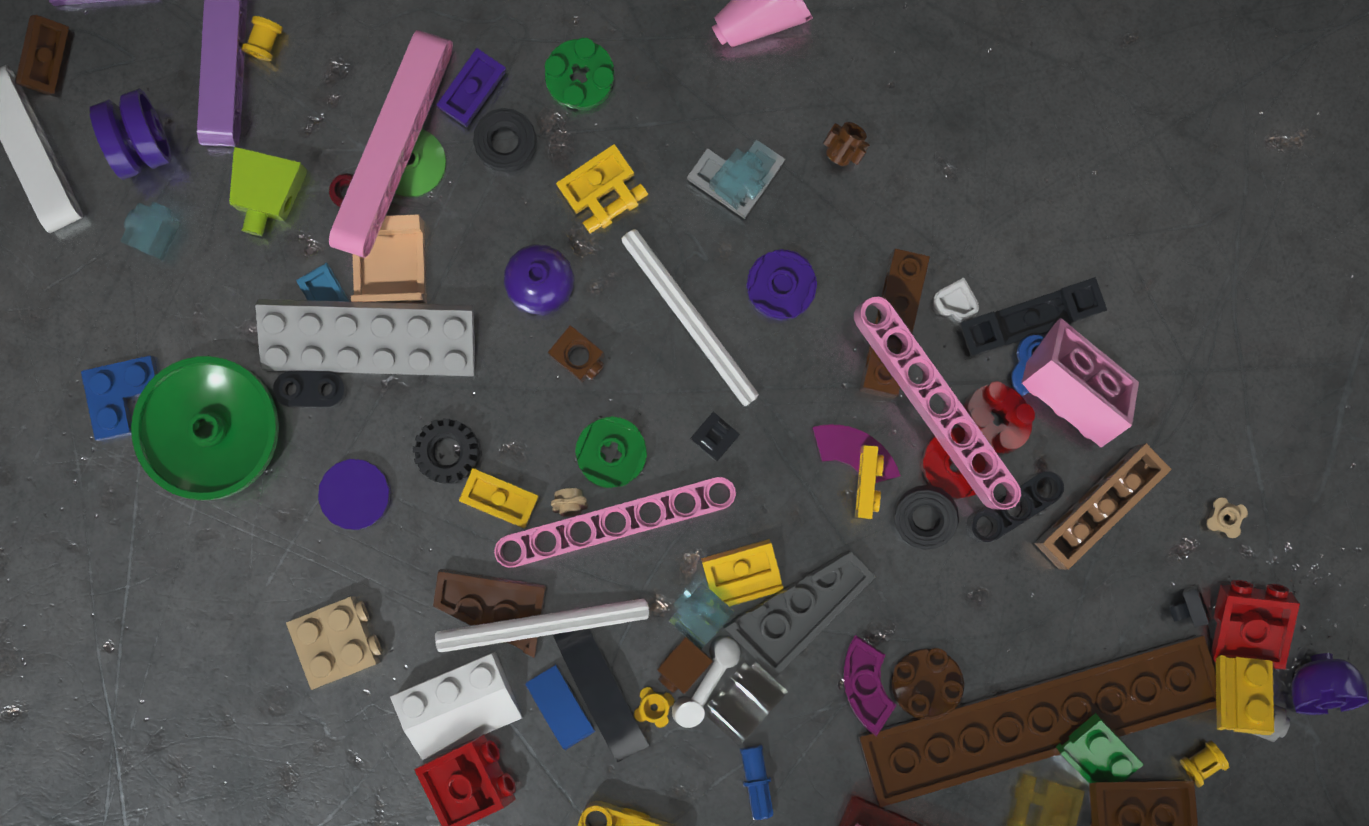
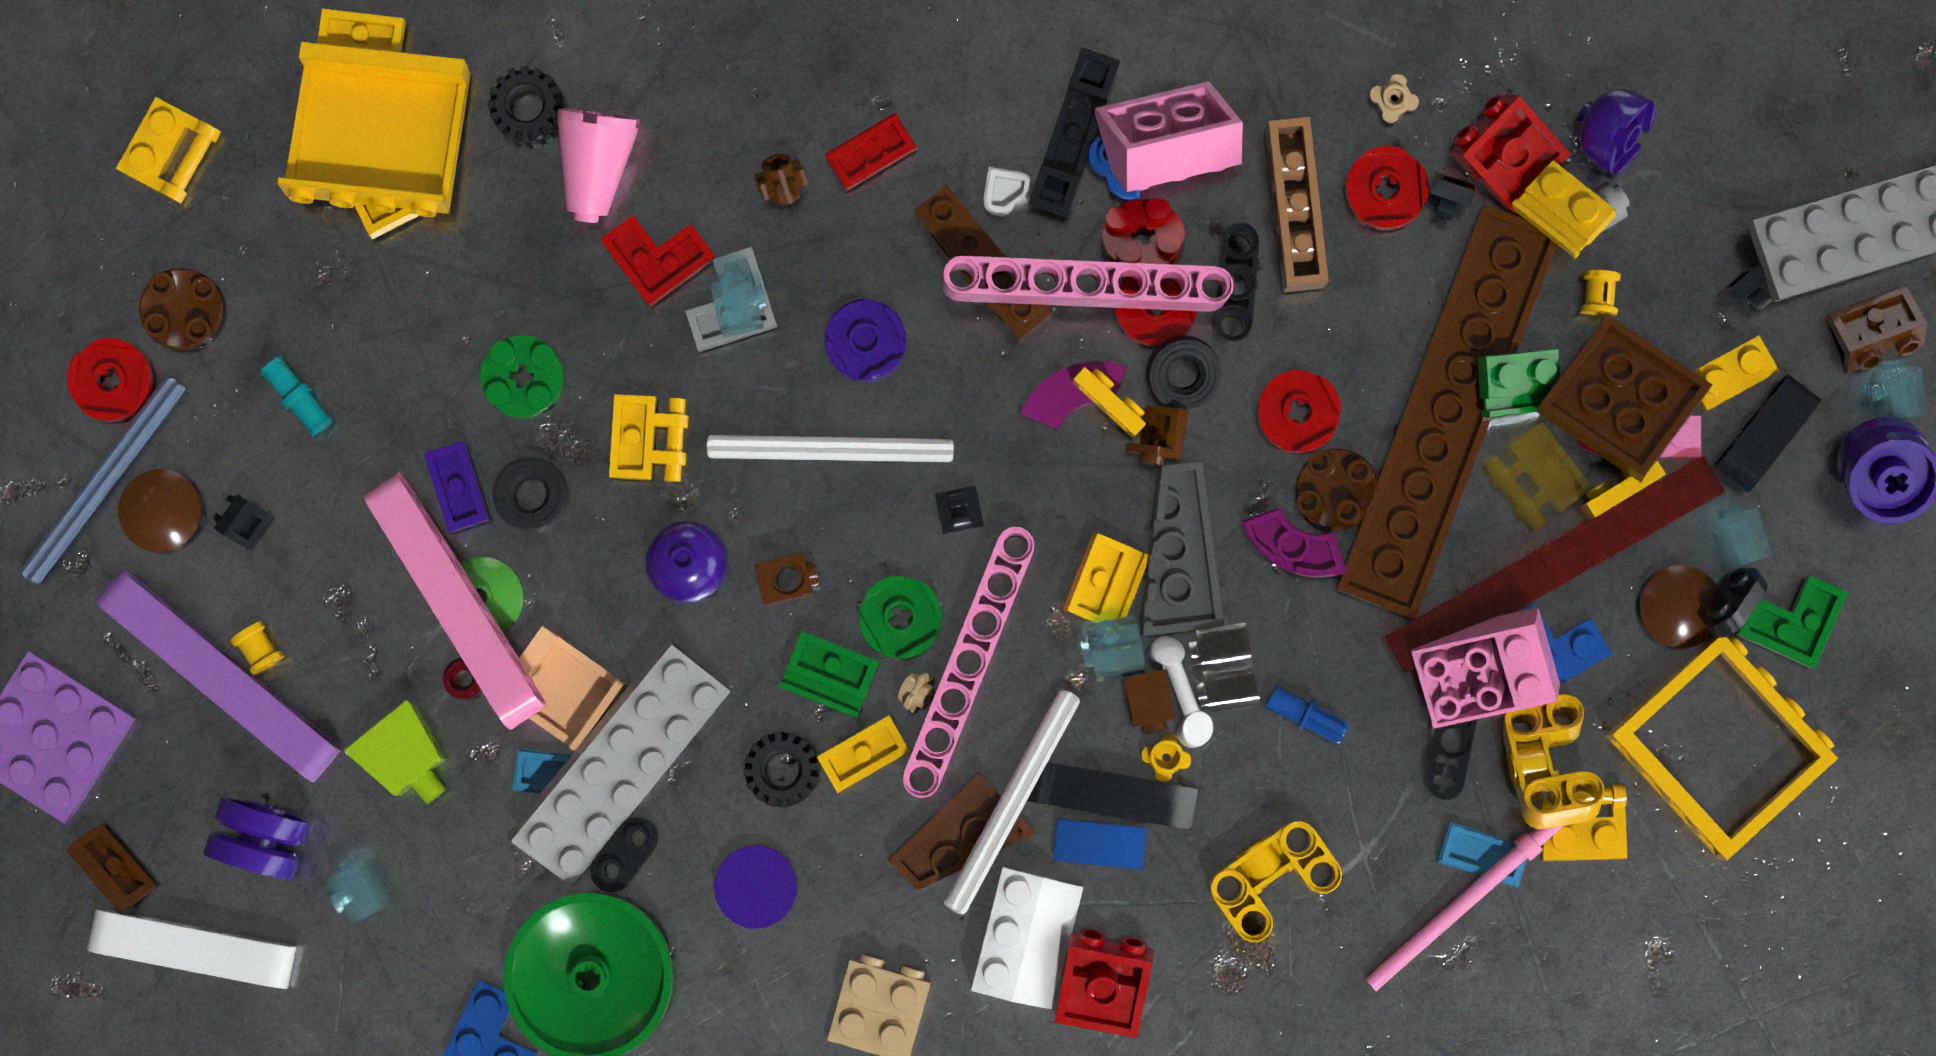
camera: 45 degrees left, 0 degrees up
none -> red plate [600,215,716,307]
none -> green plate [779,631,880,718]
none -> red plate [825,112,917,192]
none -> reddish brown bracket [1125,405,1189,466]
none -> red plate [1257,369,1341,453]
none -> red plate [1345,146,1429,230]

